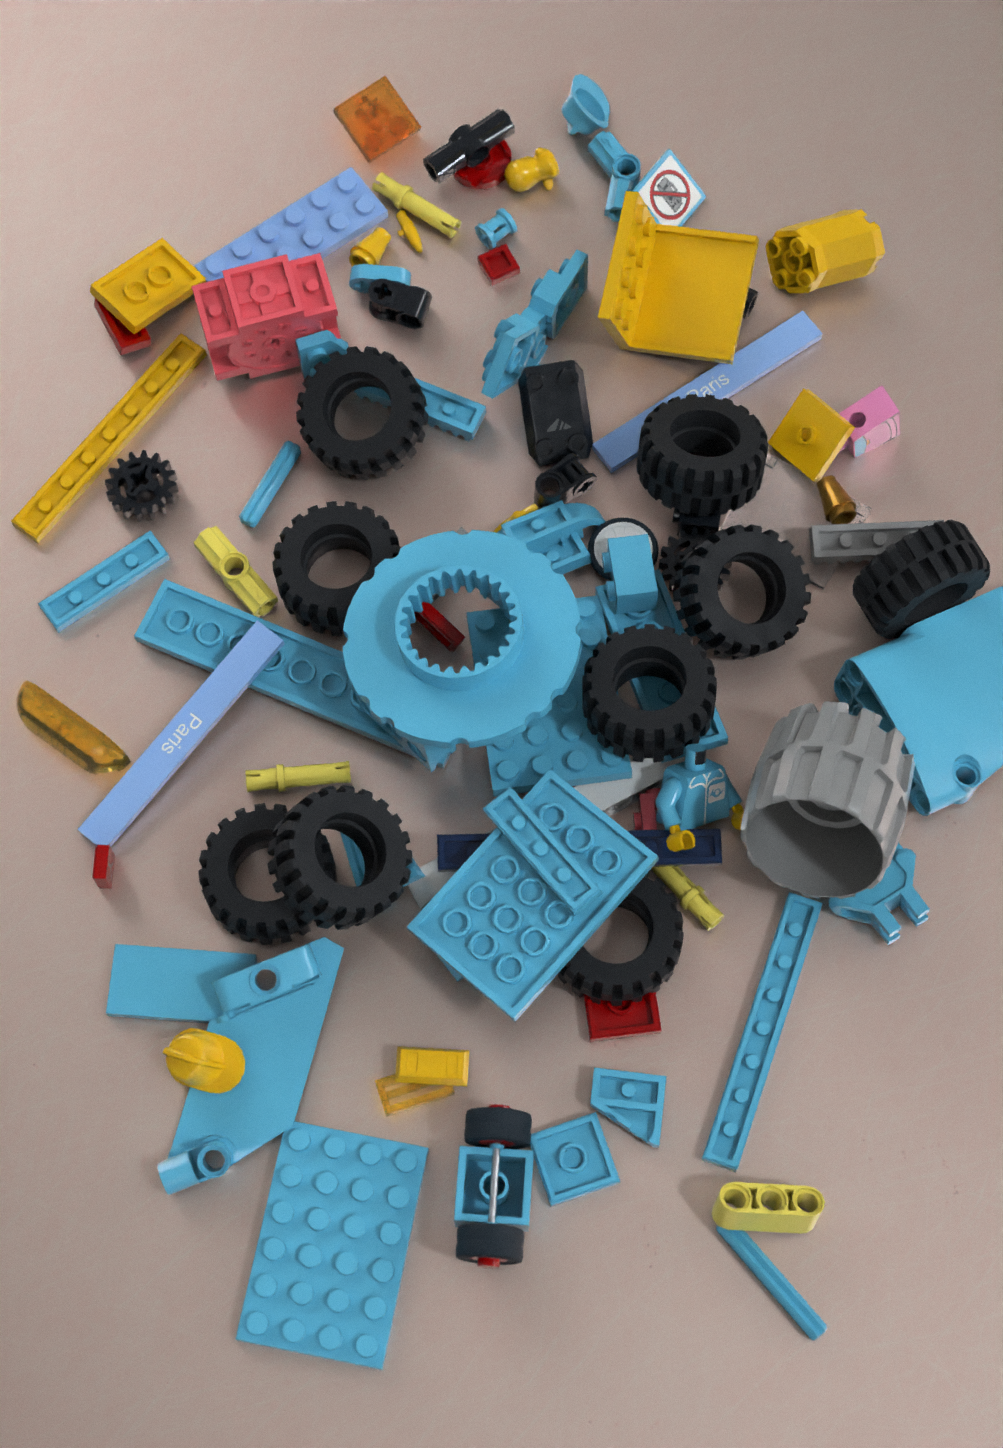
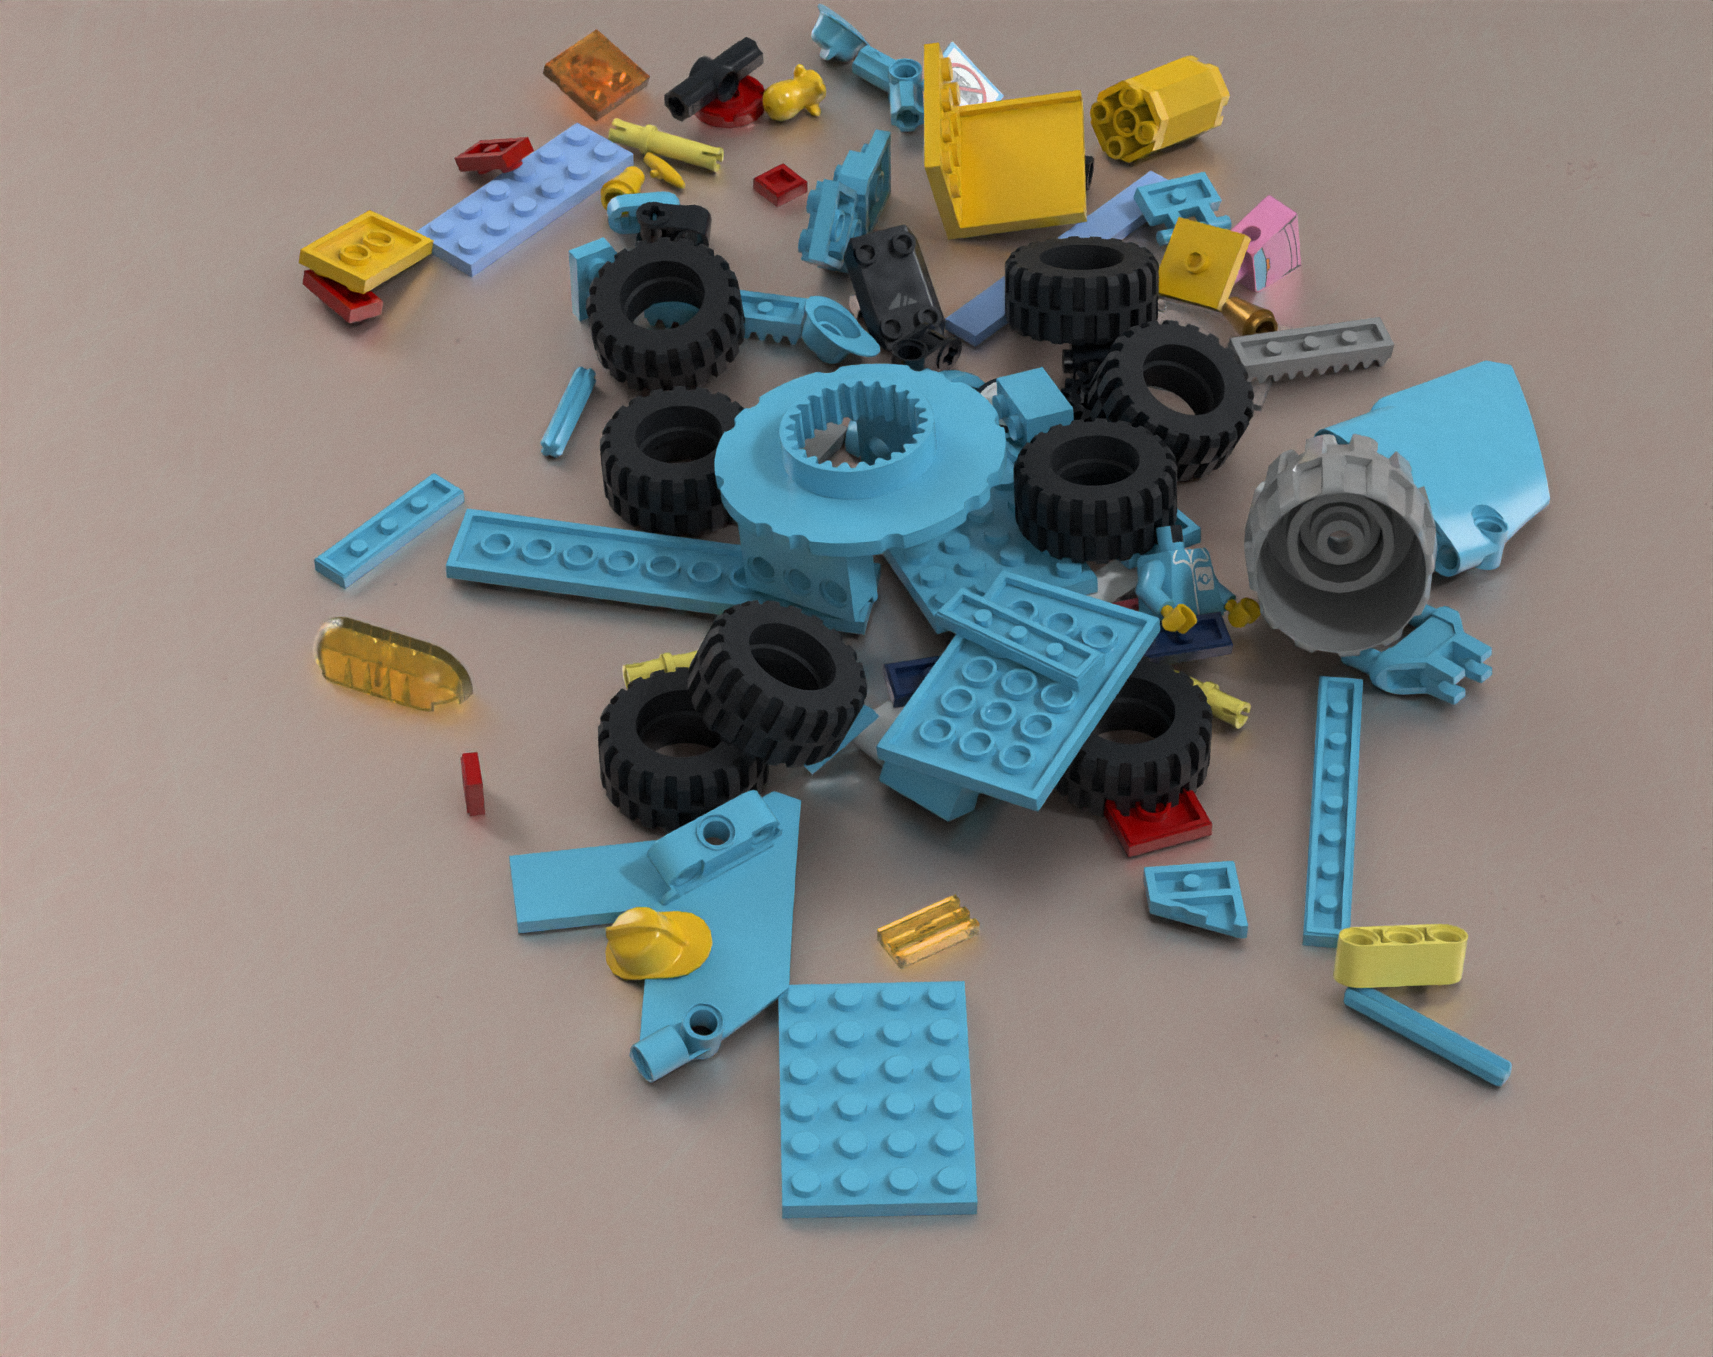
camera: 15 degrees left, 25 degrees down
yellow tile [11,333,207,543] -> none
light blue tile [77,620,285,847] -> none
black gear [105,450,179,522] -> none
coral piece [191,253,341,381] -> none
light yellow piece [193,526,278,617] -> none
yellow tile [395,1046,470,1087] -> none
brick [454,1104,534,1269] -> none
medium azure bush [475,208,517,250] -> none
medium azure tile [530,1112,620,1207] -> none
black tyre [853,520,990,639] -> none
none -> red plate [454,137,534,174]
none -> medium azure piece [802,295,880,364]
none -> medium azure plate [1133,172,1232,246]

